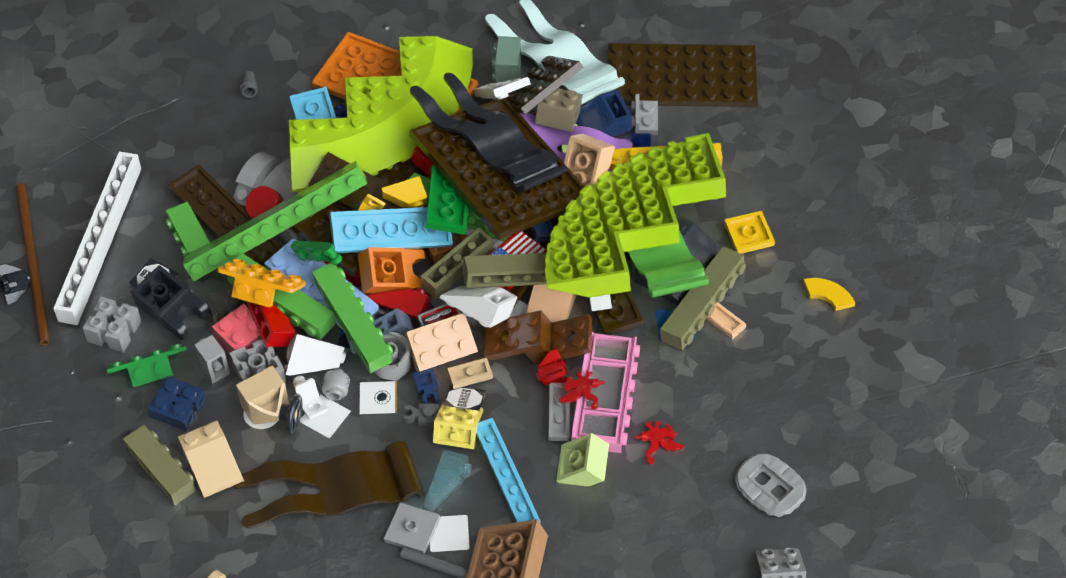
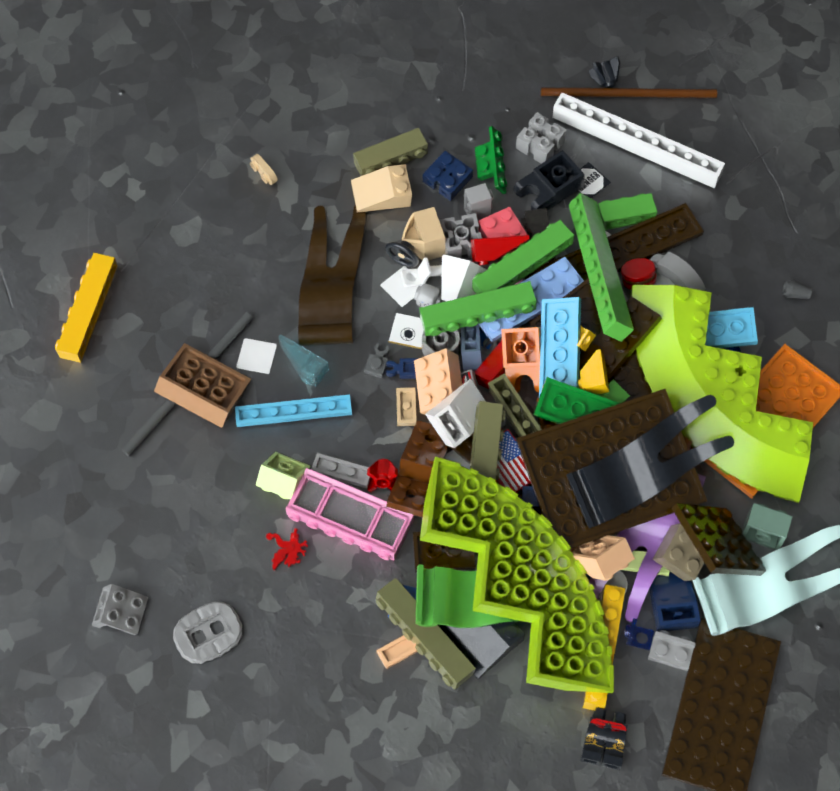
camera: 105 degrees right, 10 degrees up
light orange bracket [217,259,306,307] -> none
green plate [290,241,342,265] -> none
light grey plate [384,503,440,554] -> none
light yellow bracket [433,402,483,449] -> none
sticker [443,385,486,411] -> none
white wing [474,77,530,100] -> none
red piece [559,370,605,410] -> none
yellow plate [724,211,775,254] -> none
yellow tile [803,278,855,311] -> none
none -> black hips [580,707,628,770]

